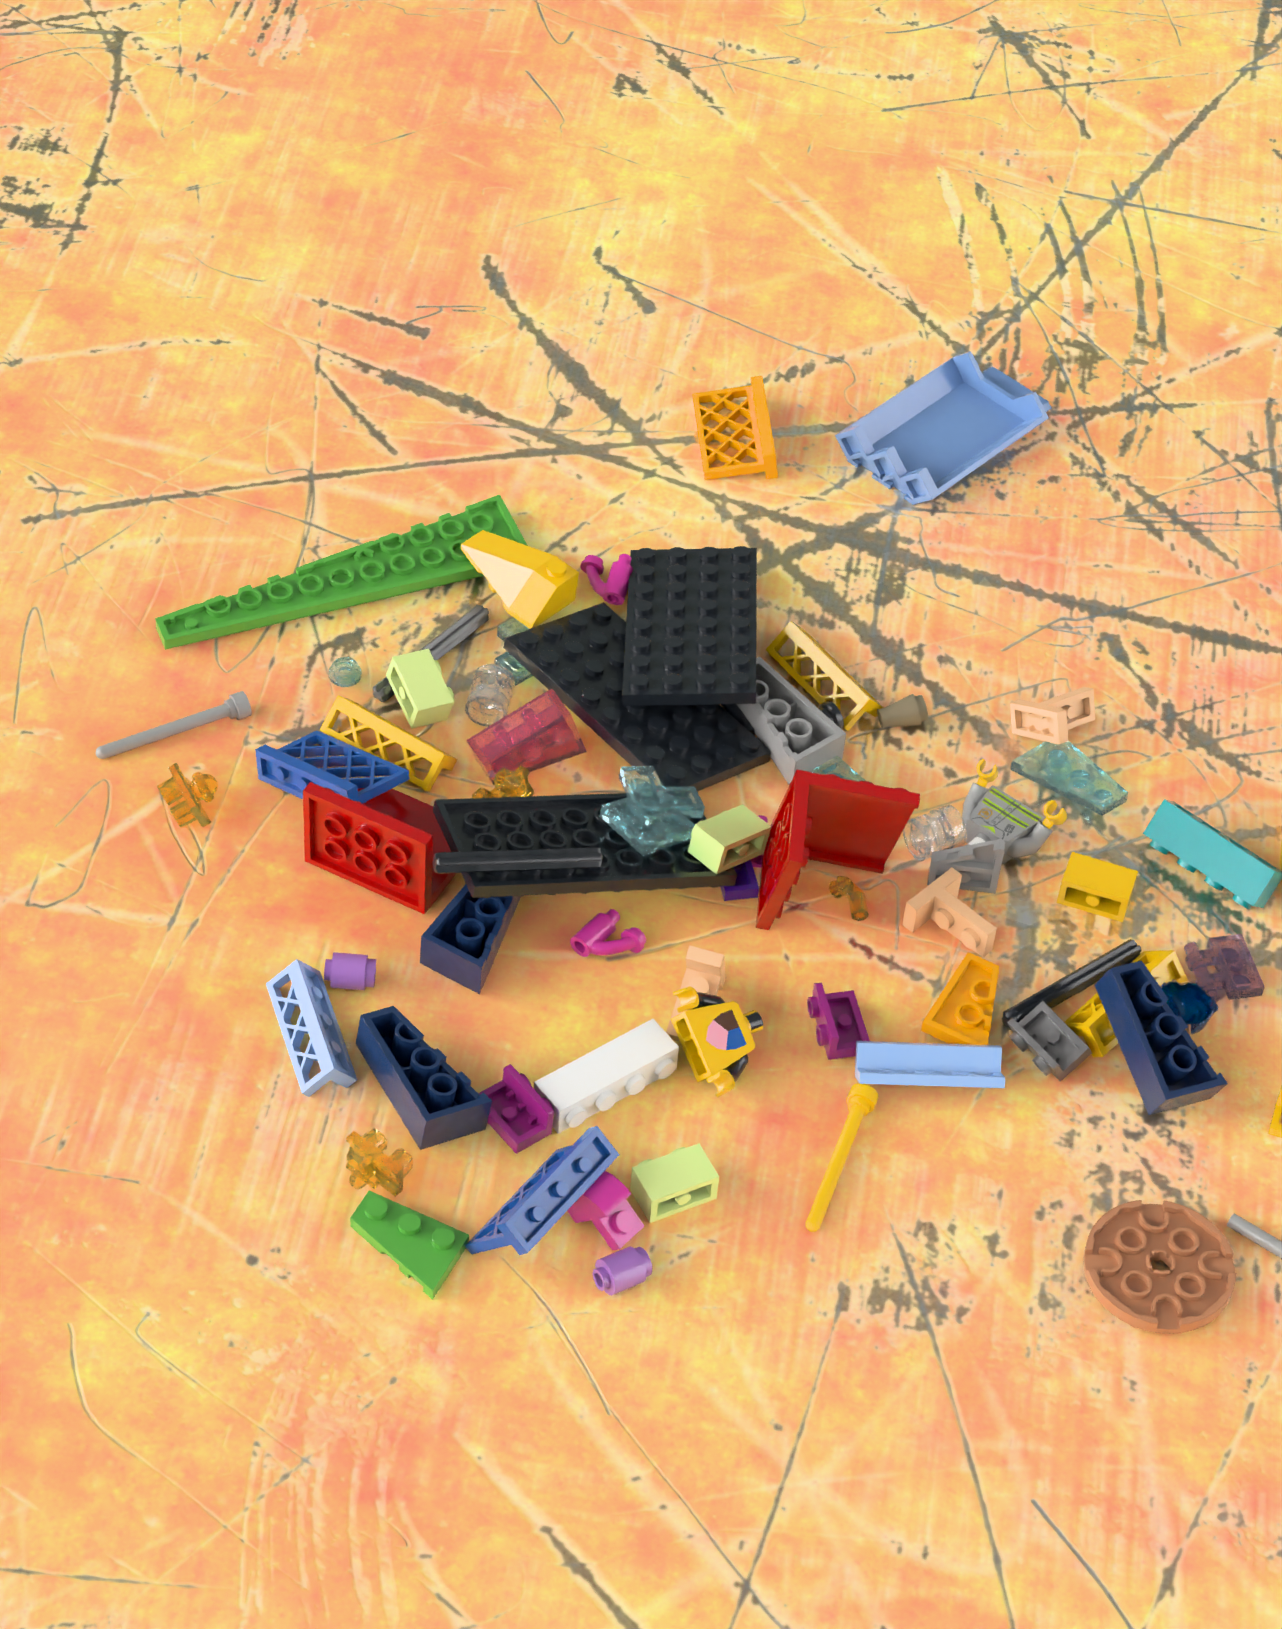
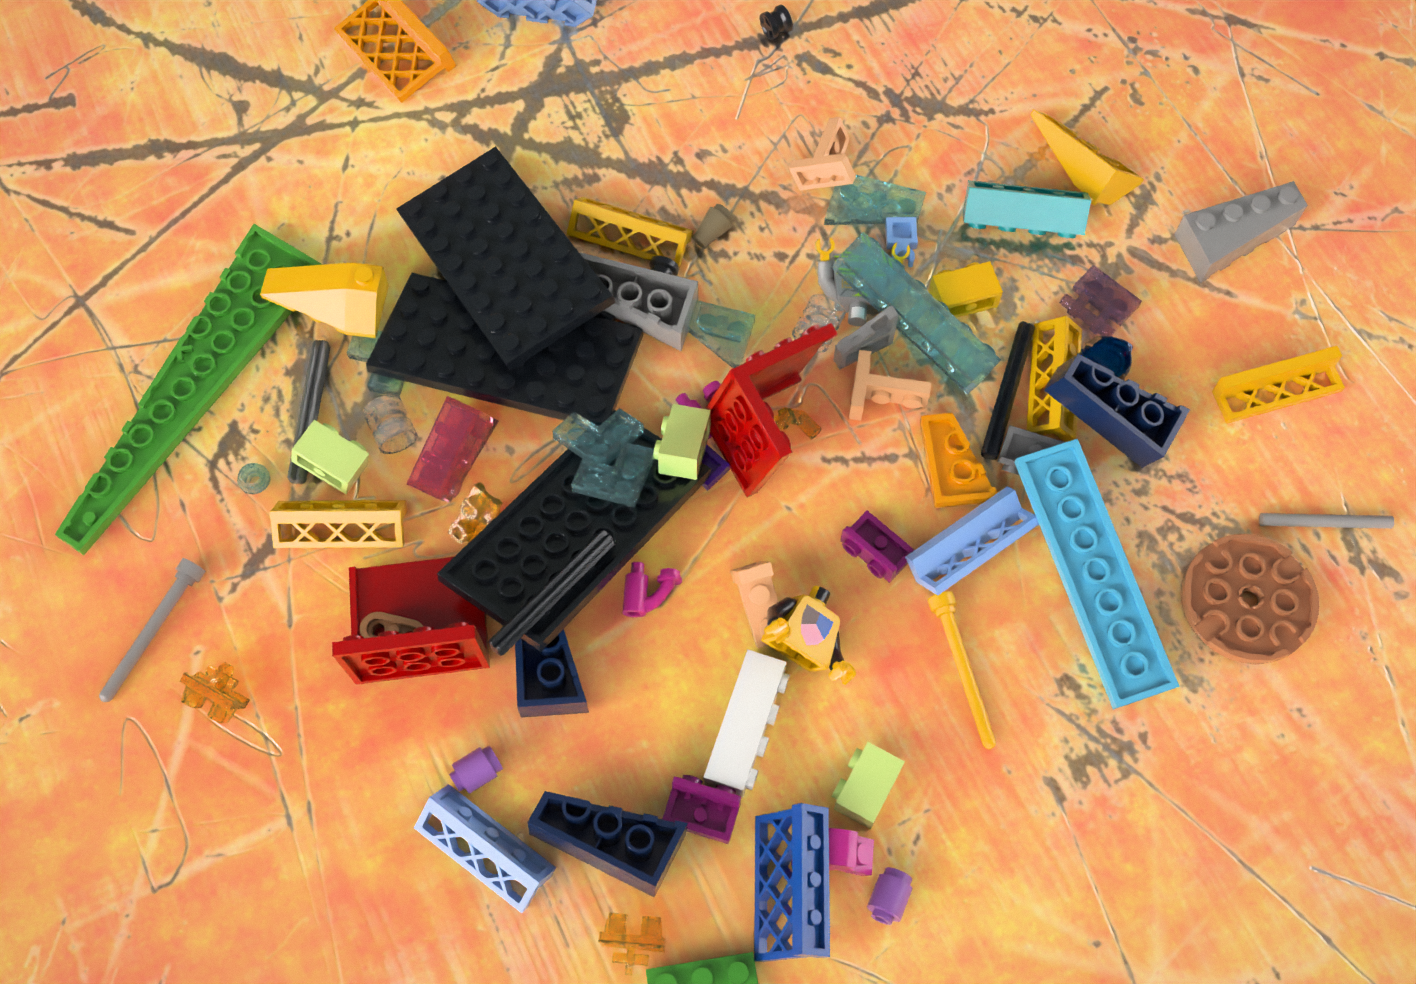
camera: 30 degrees left, 20 degrees up
blue fence [255,730,409,804] -> none
dark pink plant [580,554,633,605] -> none
none -> black wheel [759,4,793,40]
none -> clear light blue brick [831,232,1001,394]
none -> light blue plate [885,217,918,267]
none -> medium azure plate [1014,438,1180,710]

